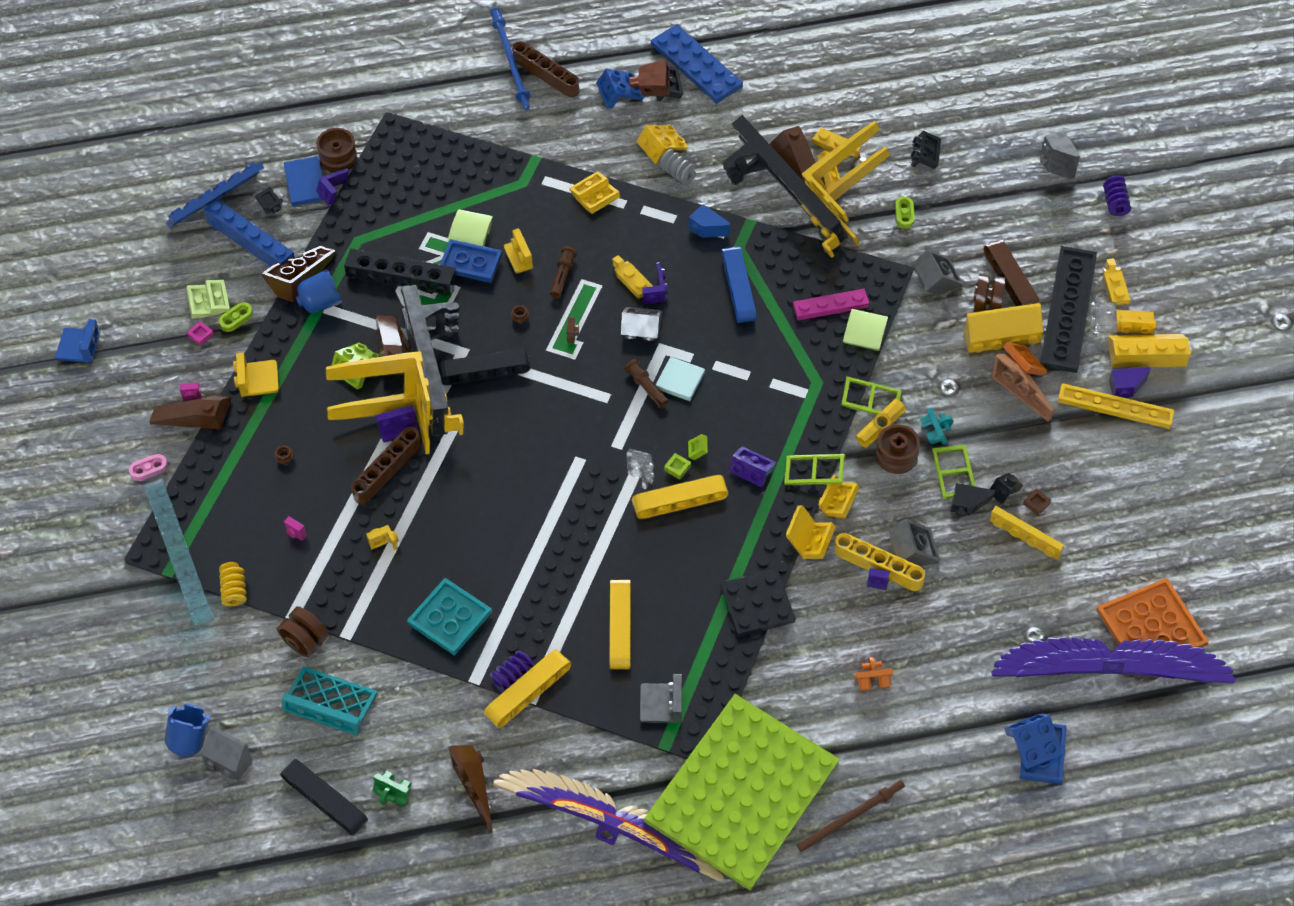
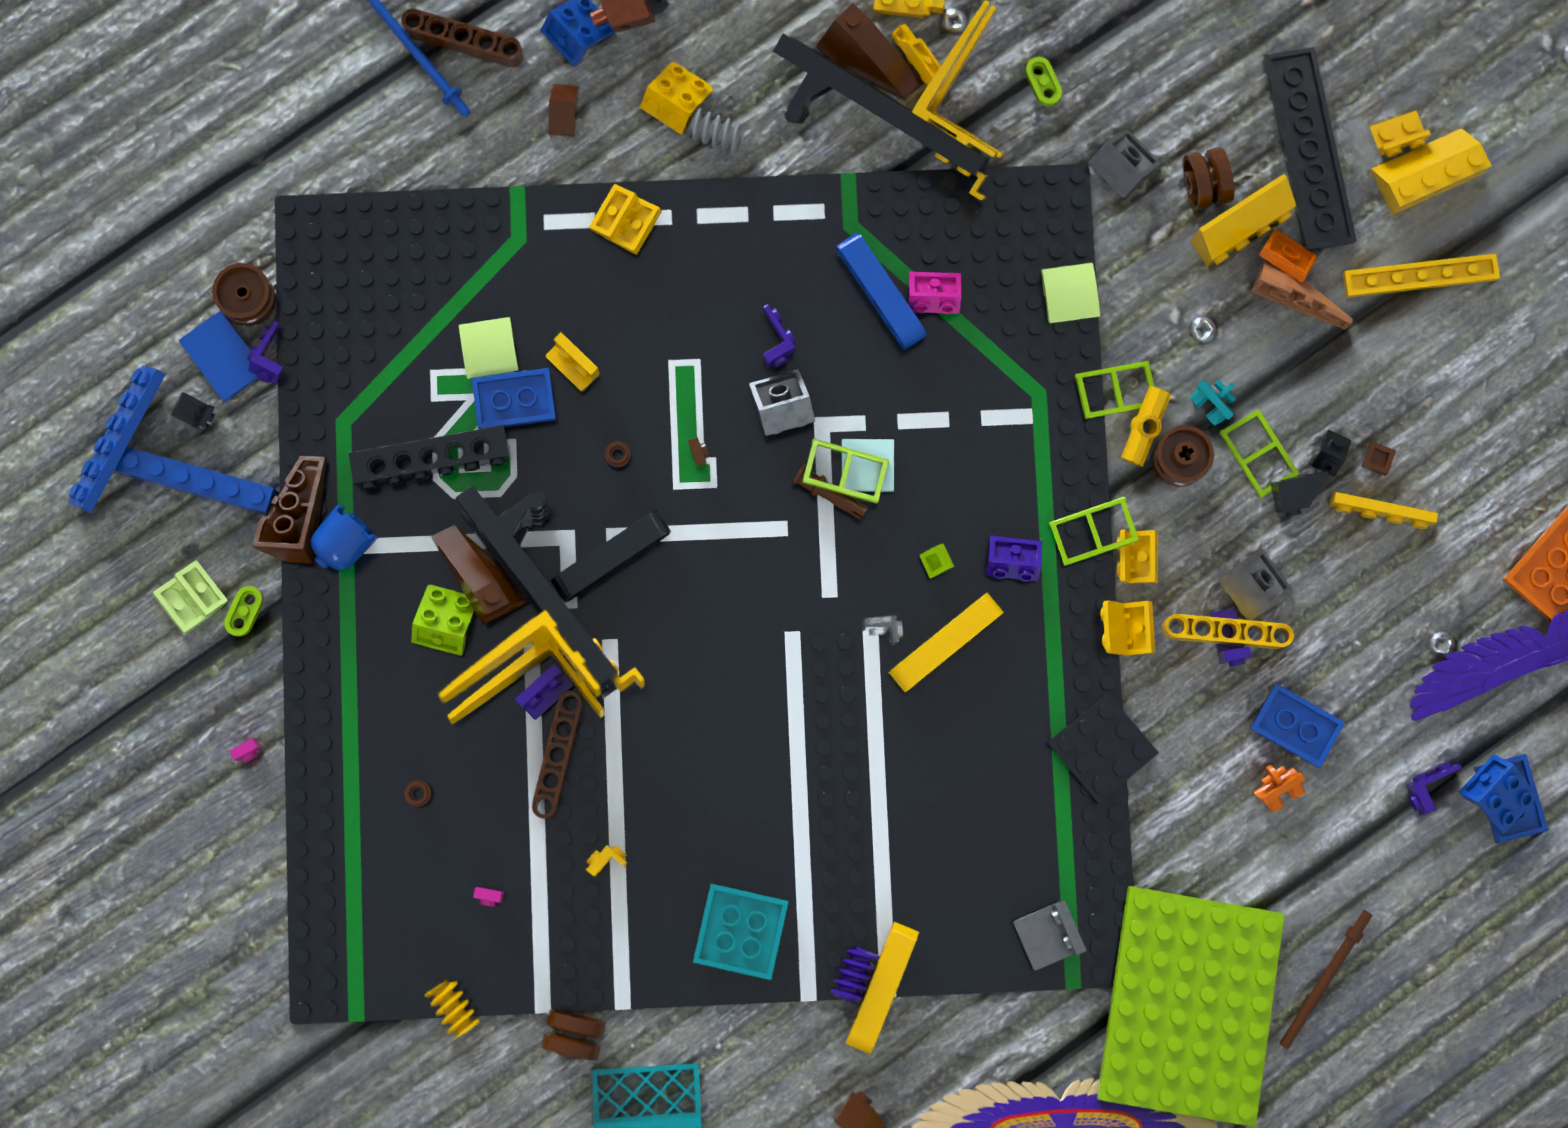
camera: 30 degrees left, 25 degrees up
blue bracket [55,319,101,363] -> none
bright pink plate [129,454,168,481] -> none
clear light blue beam [144,478,214,627] -> none
reddish brown wedge [149,395,231,429] -> none
dark pink plate [187,321,214,347] -> none
yellow bracket [233,352,279,397] -> none
reddish brown pin [549,246,577,299] -> none
yellow beam [610,580,631,669] -> none
yellow hinge [612,255,653,299] -> none
lime plate [664,453,691,480] -> none
blue slope [689,204,730,238] -> none
dark pink plate [793,289,869,321] -> none
reddish brown beam [984,239,1040,306] -> none
yellow hinge [1103,258,1131,306] -> none
dark purple slope [1109,367,1150,398] -> none
none -> reddish brown slope [549,84,579,137]
none -> lime window [802,438,889,504]
none -> dark pink bracket [908,272,961,314]
none -> blue plate [1250,683,1345,768]
none -> dark purple bracket [1406,761,1462,815]

